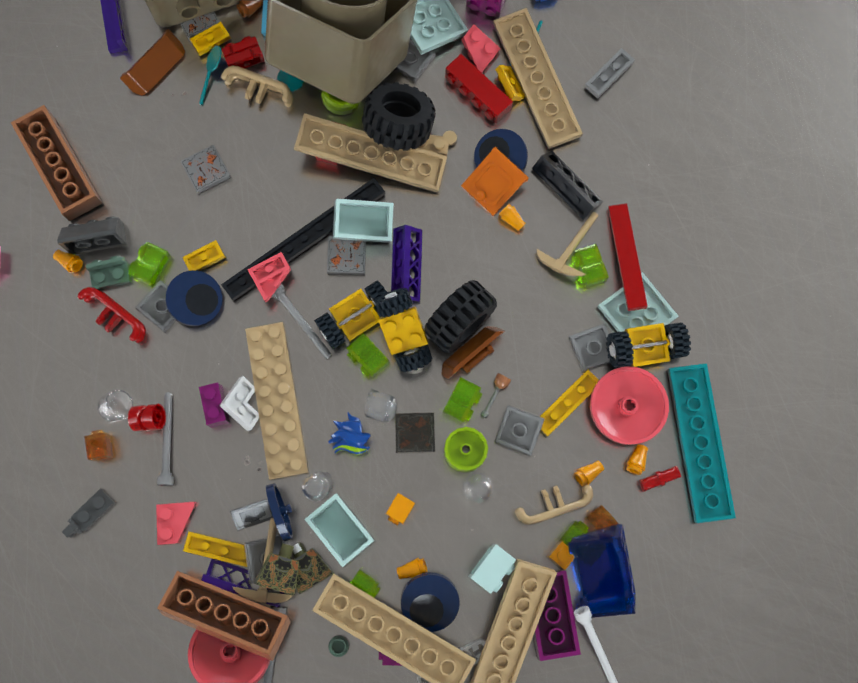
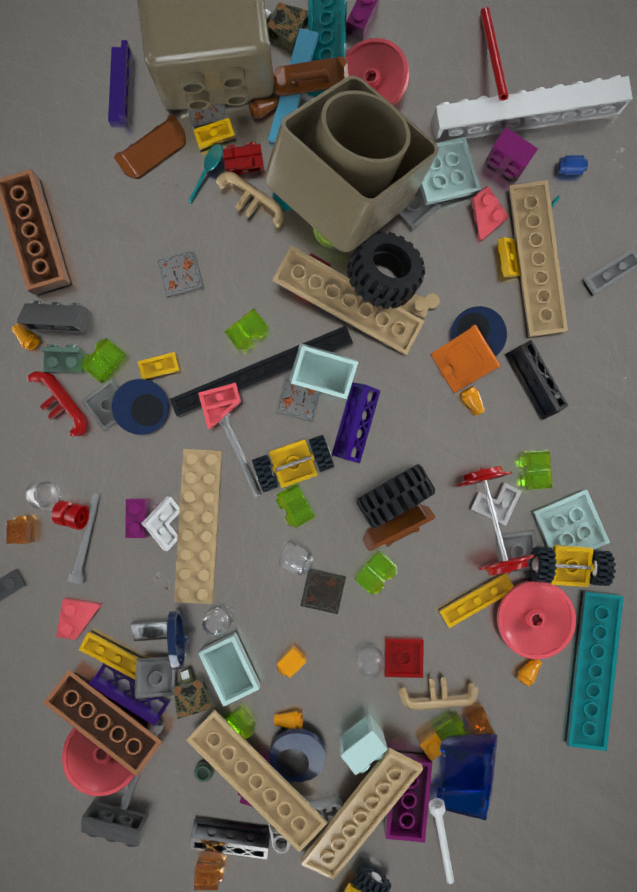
camera: 15 degrees right, 10 degrees up
tan piece [232,518,293,603] -> none
torso [254,543,299,596] -> none
blue hair [328,412,371,455] -> none
plate [374,288,433,372] -> none
lime wheel [444,427,488,473] -> none
red brick [445,54,513,124] -> none
hinge [481,373,511,418] -> none
light grey tile [495,405,545,456] -> none
tan piece [537,212,598,276] -> none
light orange cone [574,460,604,487] -> none
red tile [608,203,648,311] -> none
red pin [639,466,681,492] -> none
none -> clear neon green brick [224,309,269,351]
none -> red tile [384,637,424,678]
none -> red axle [456,466,535,576]
none -> white plate [470,483,522,526]

